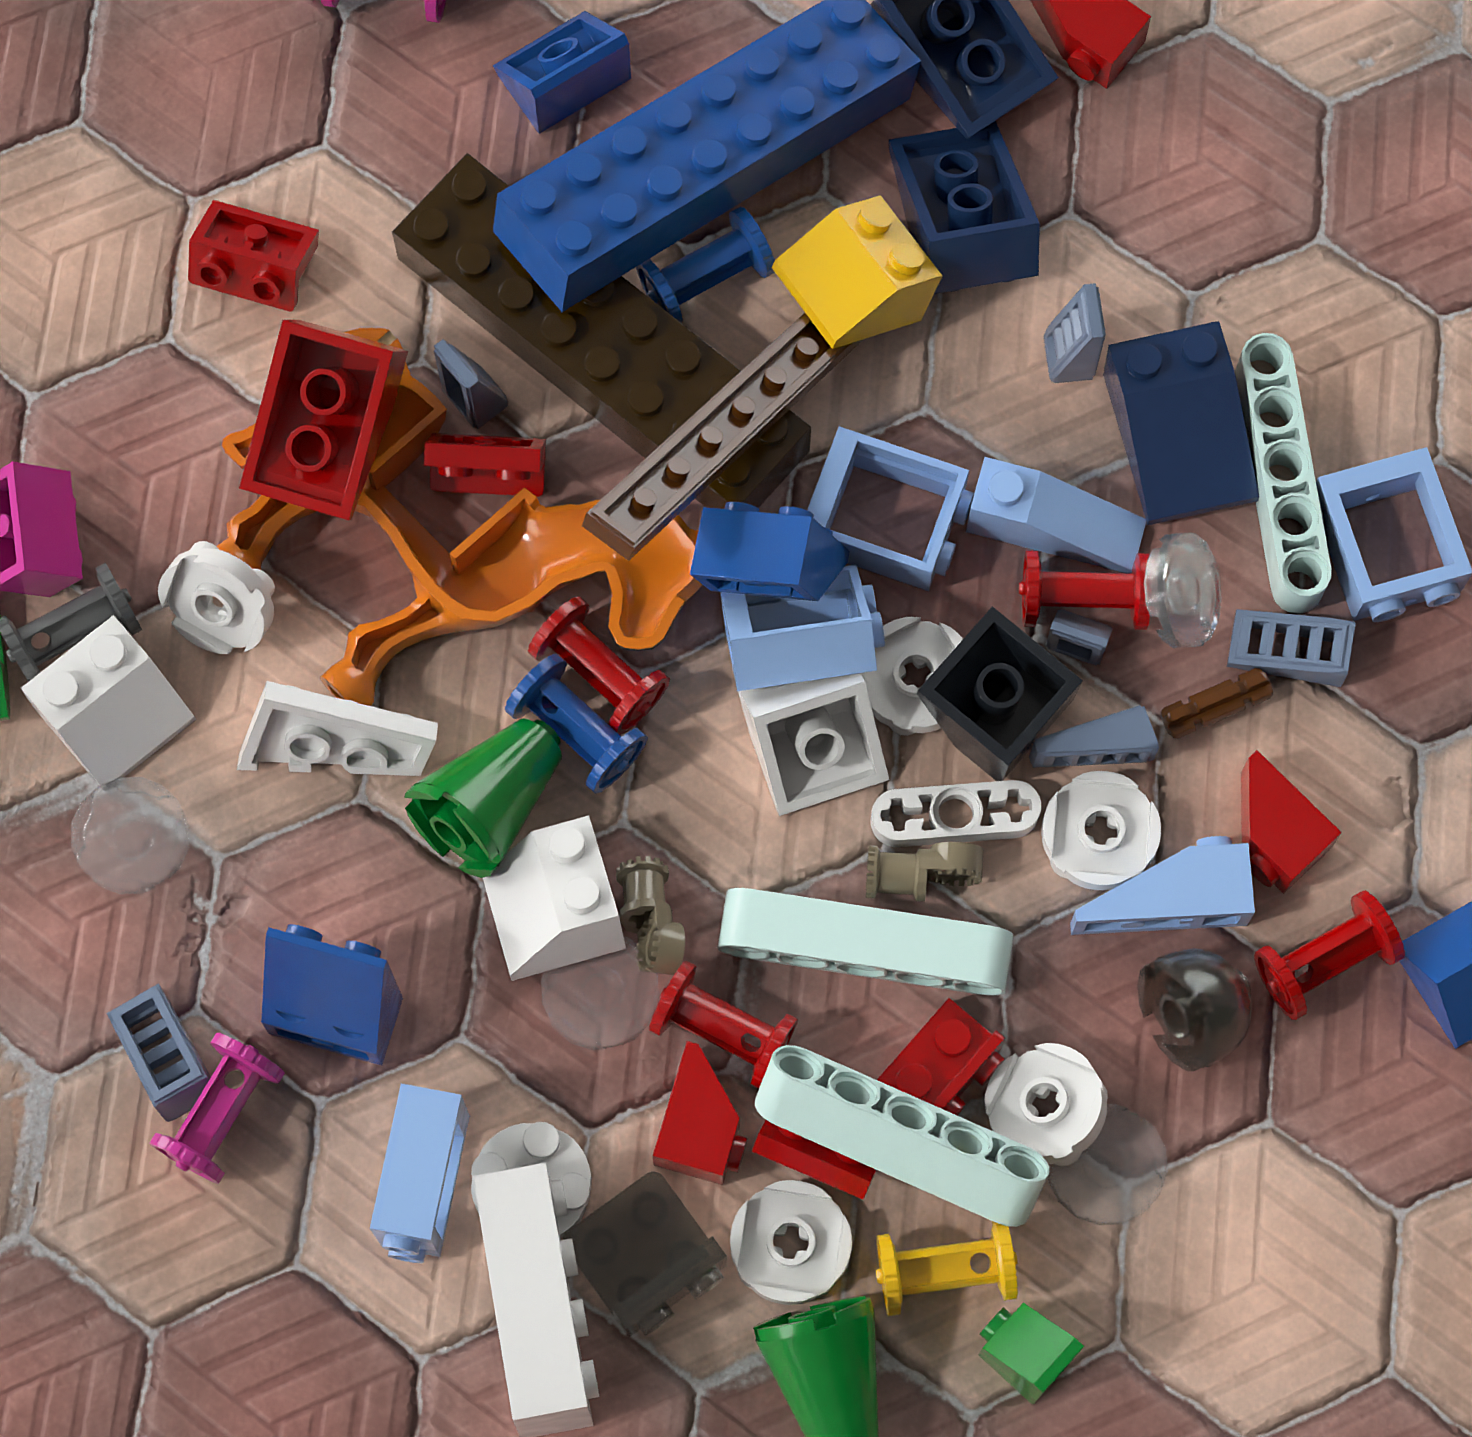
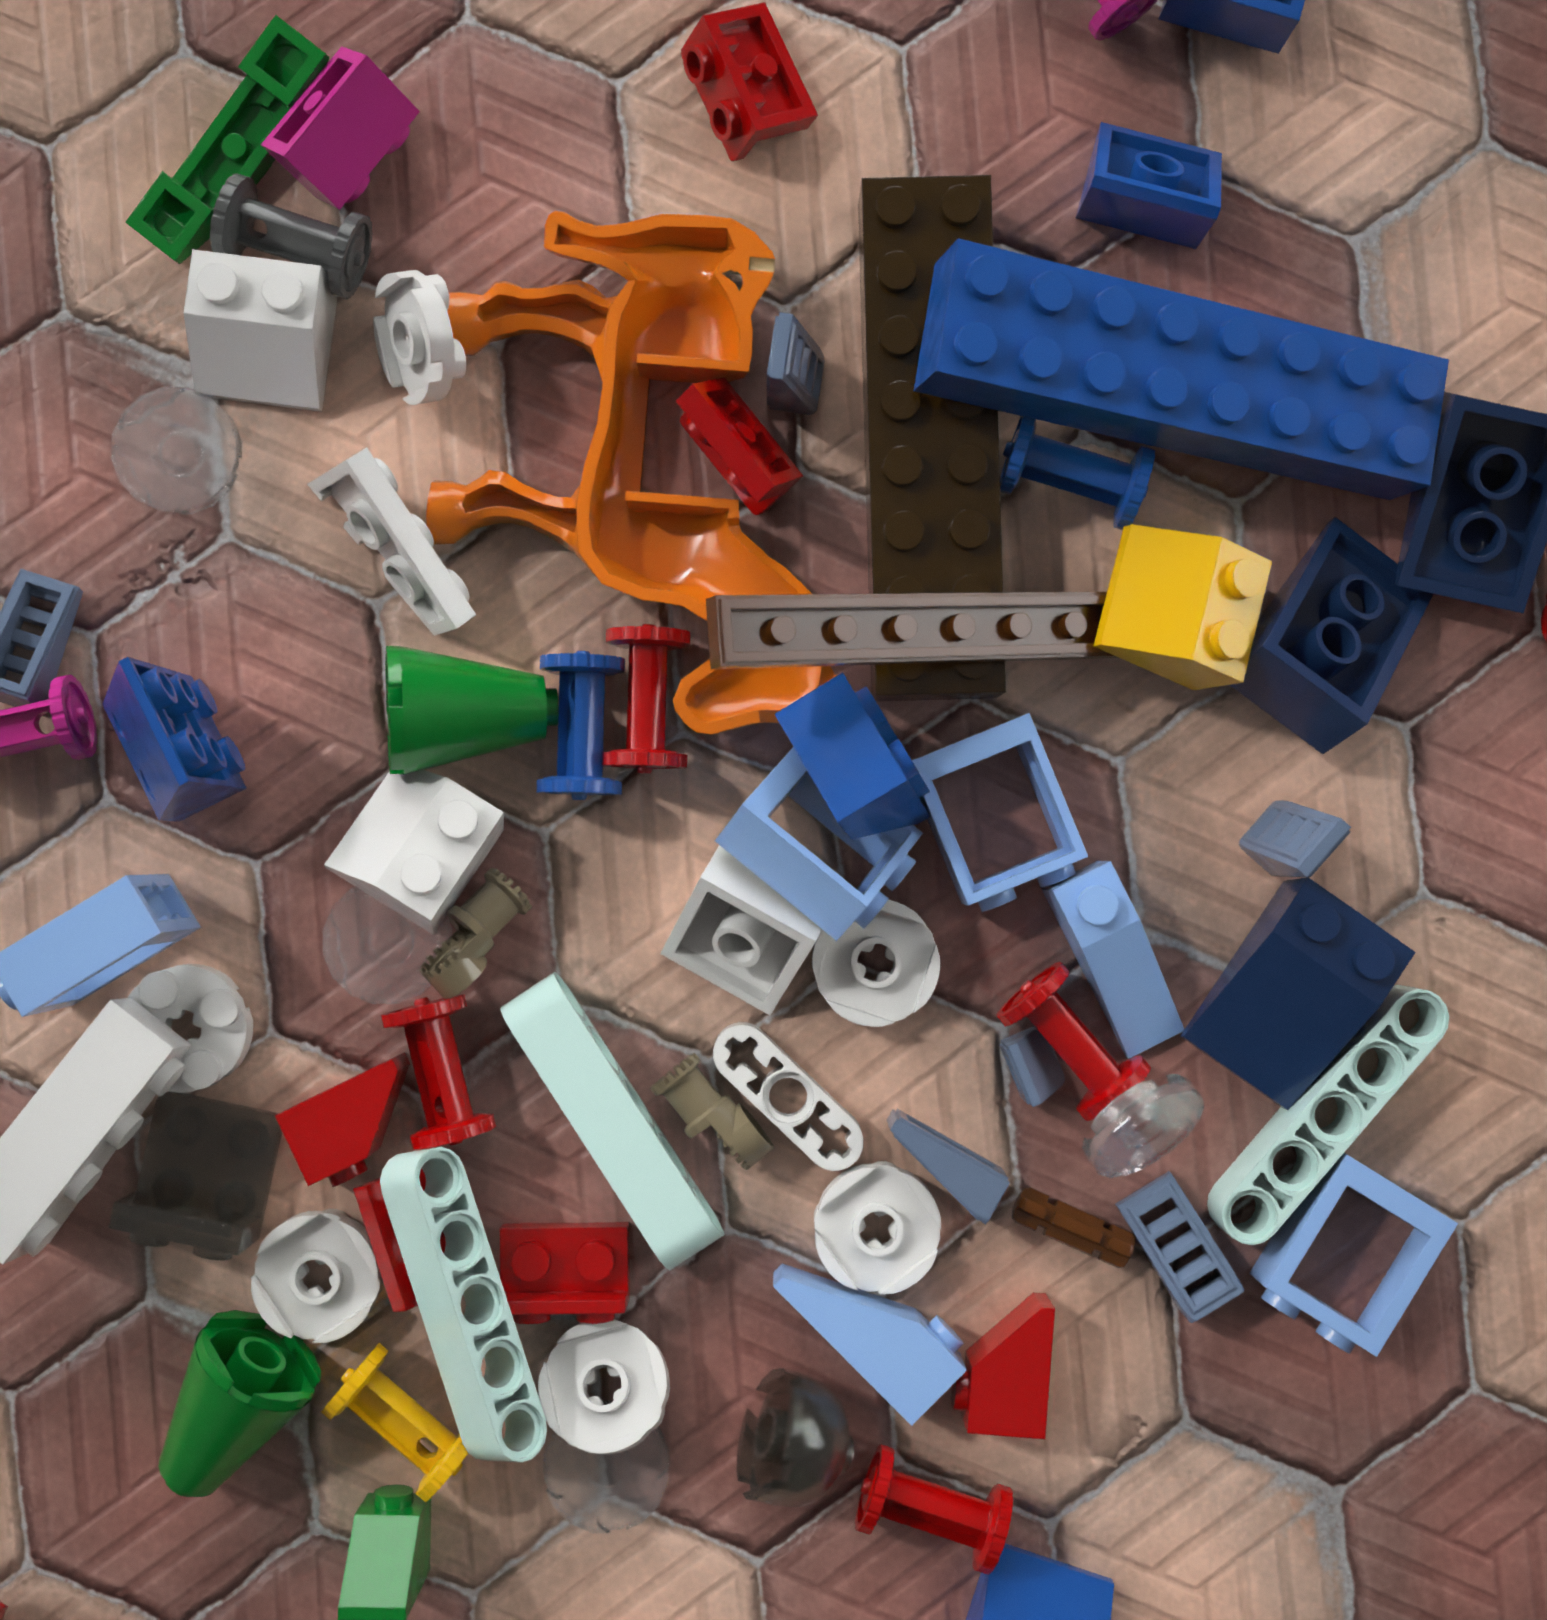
camera: 45 degrees right, 15 degrees up
red slope [239,319,408,521] -> none
black slope [916,606,1083,781] -> none

